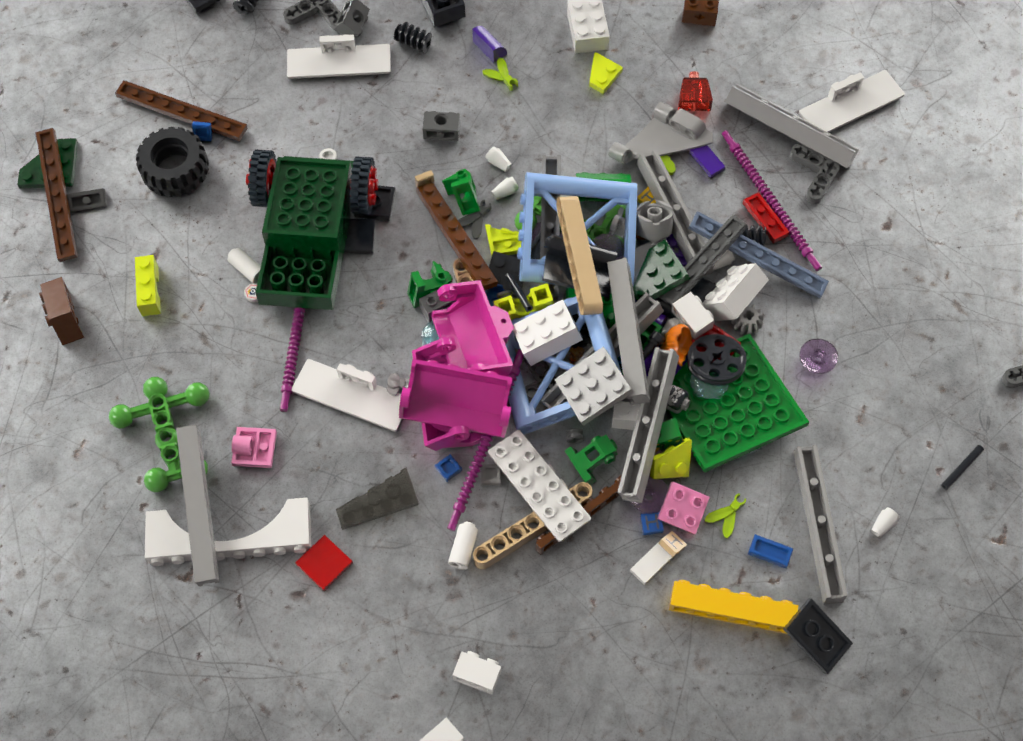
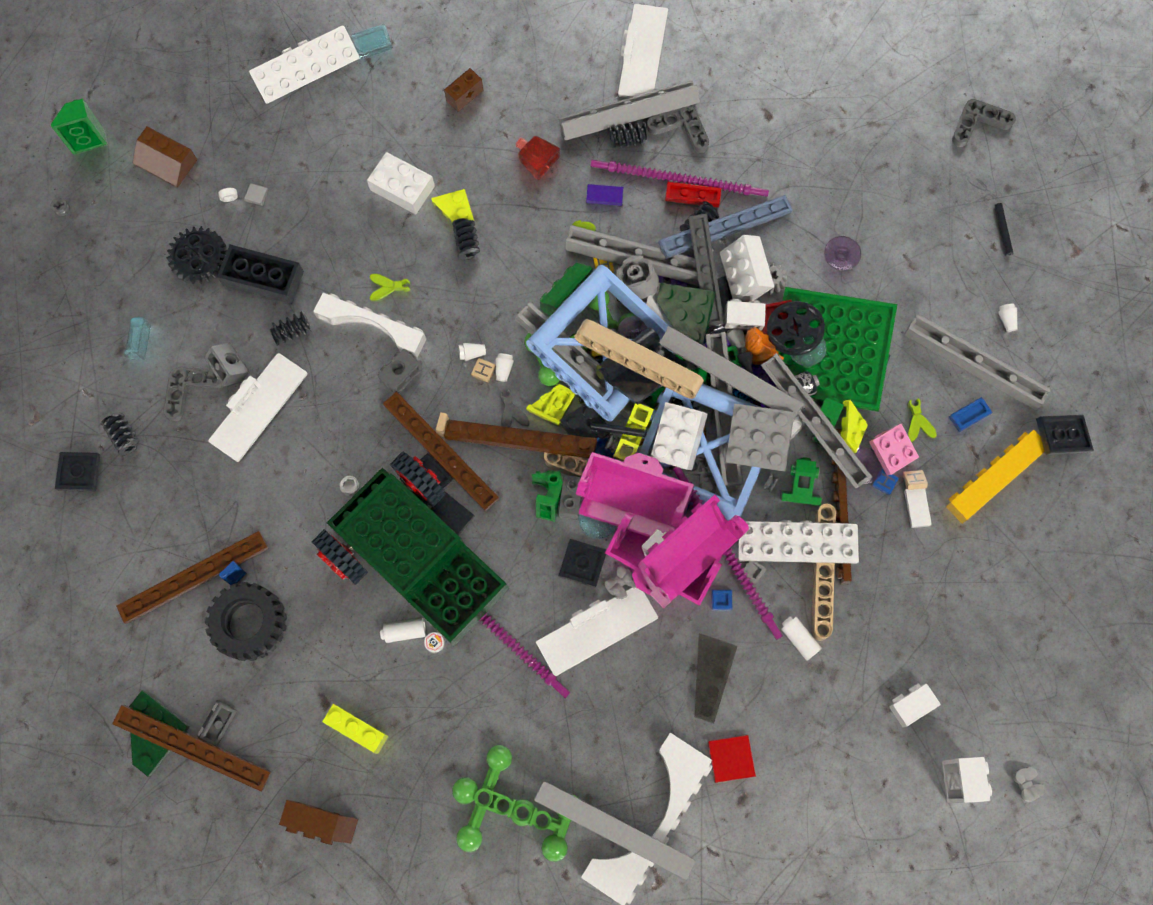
camera: 50 degrees left, 10 degrees up
bright pink plate [231,427,277,468] -> none
green tile [442,169,480,216] -> none
dark purple brick [472,26,507,63] -> none
light grey panel [608,102,713,165] -> none
light grey piece [610,207,625,236] -> none
none -> white arch [313,293,426,359]
none -> reddish brown plate [383,391,499,512]
none -> black piece [452,218,480,260]
none -> tan tile [471,358,496,383]
none -> black plate [558,539,607,588]
none -> black piece [609,122,647,149]

